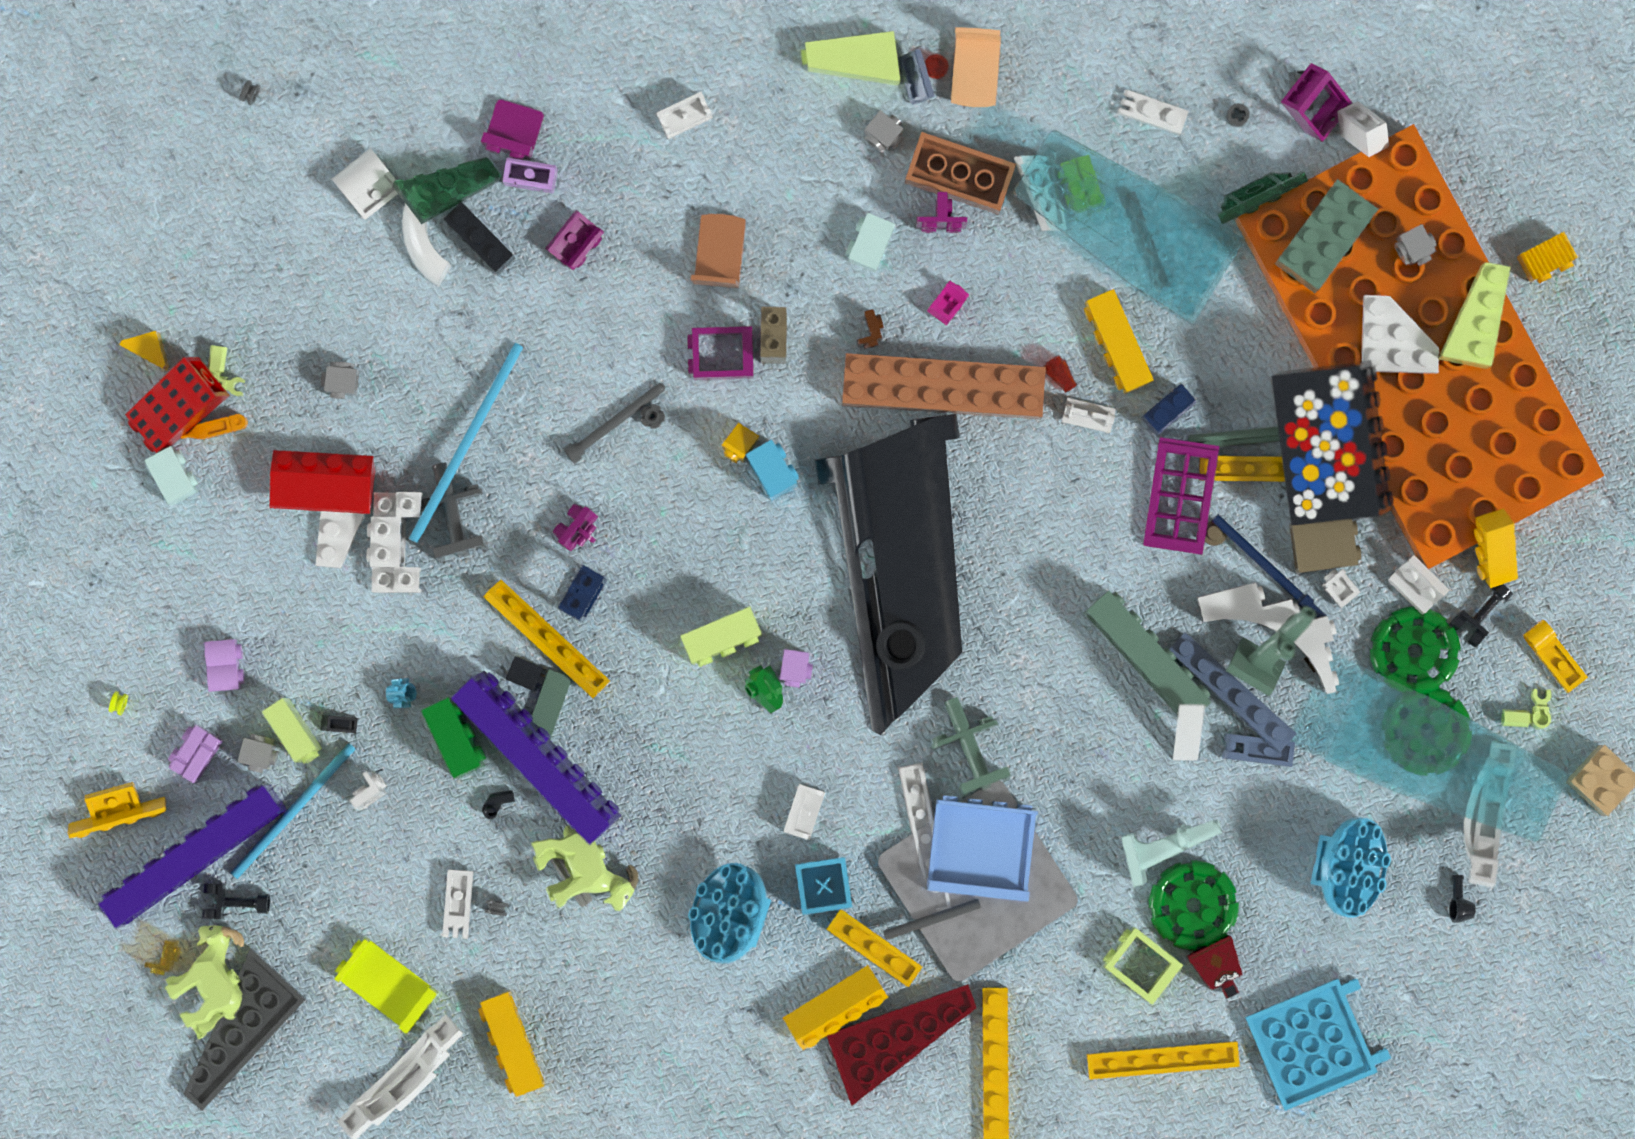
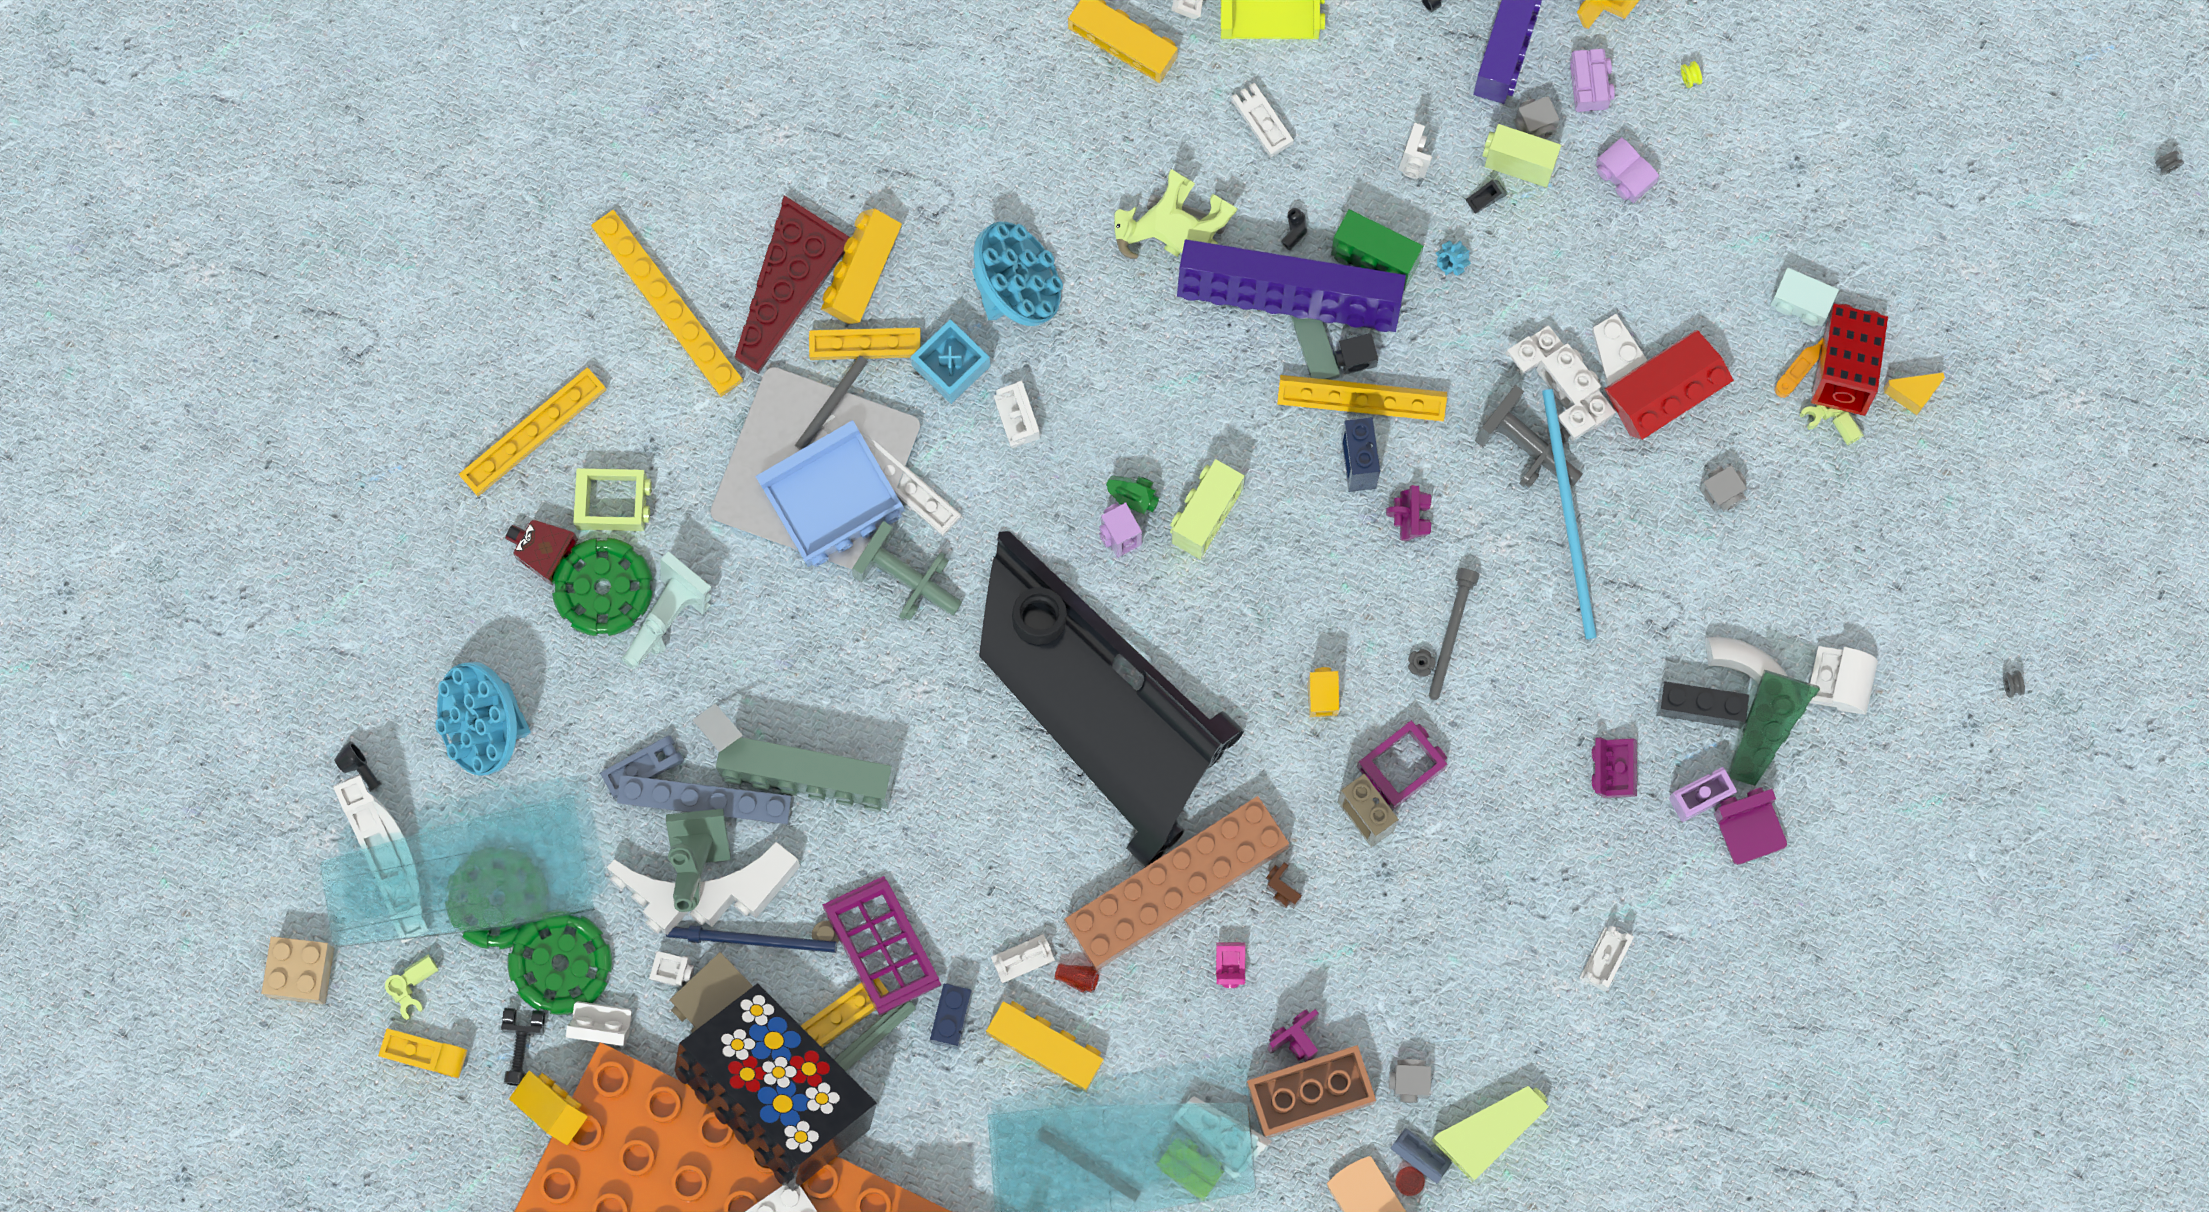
camera: 145 degrees right, 10 degrees down
medium azure piece [230,743,356,879] -> none
dark grey bush [484,900,509,916] -> none
nougat piece [691,214,746,288] -> none
medium azure brick [746,439,799,501] -> none
light aqua brick [846,213,895,273] -> none
medium azure plate [1245,978,1391,1111] -> none

